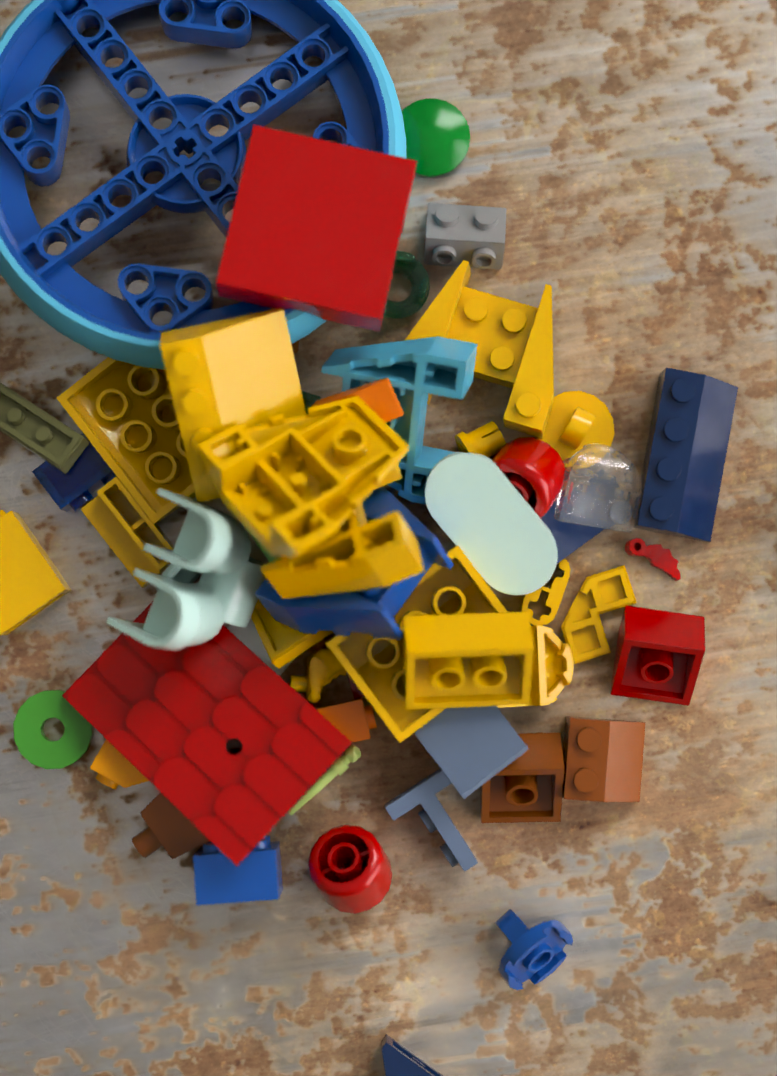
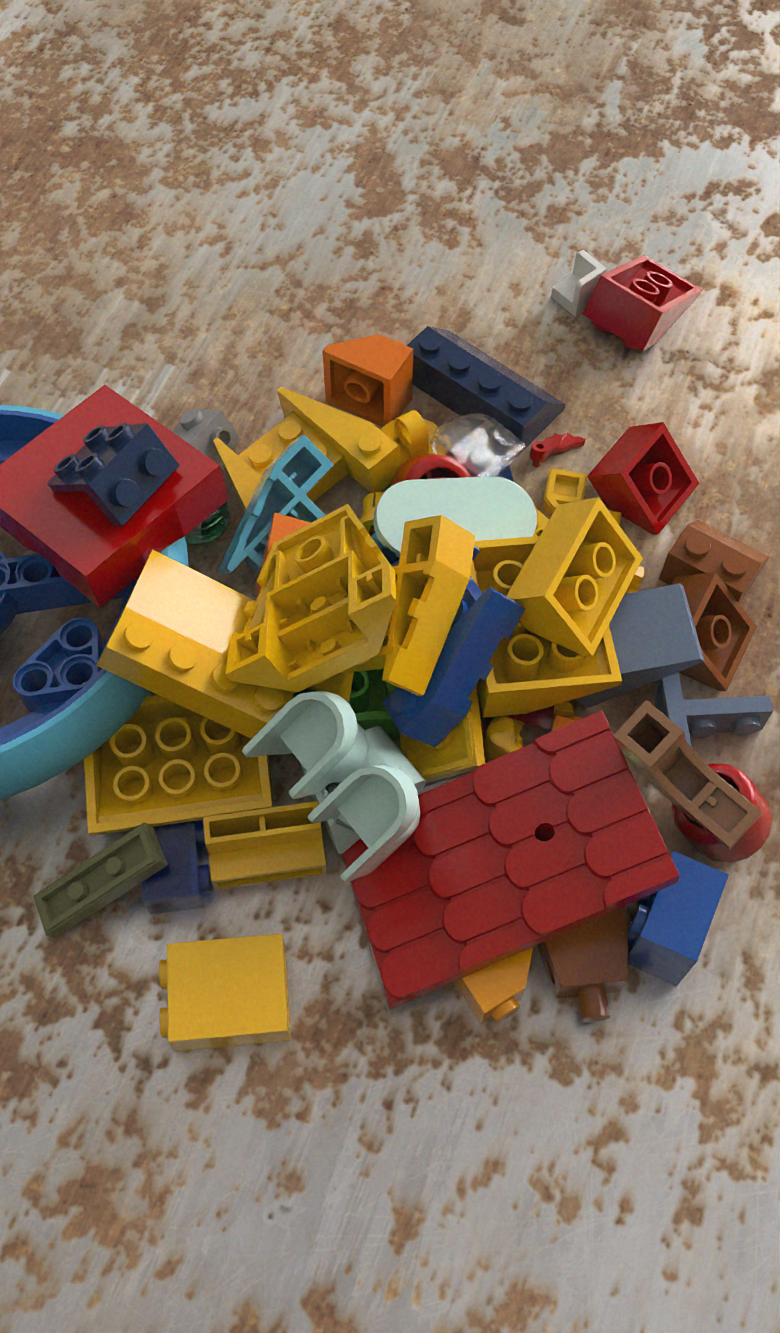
camera: 60 degrees left, 25 degrees down
bright green tile [13,690,94,769] -> none
none -> dark blue bracket [47,423,180,526]
none -> orange slope [322,334,413,427]
none -> medium nougat arch [613,700,762,850]

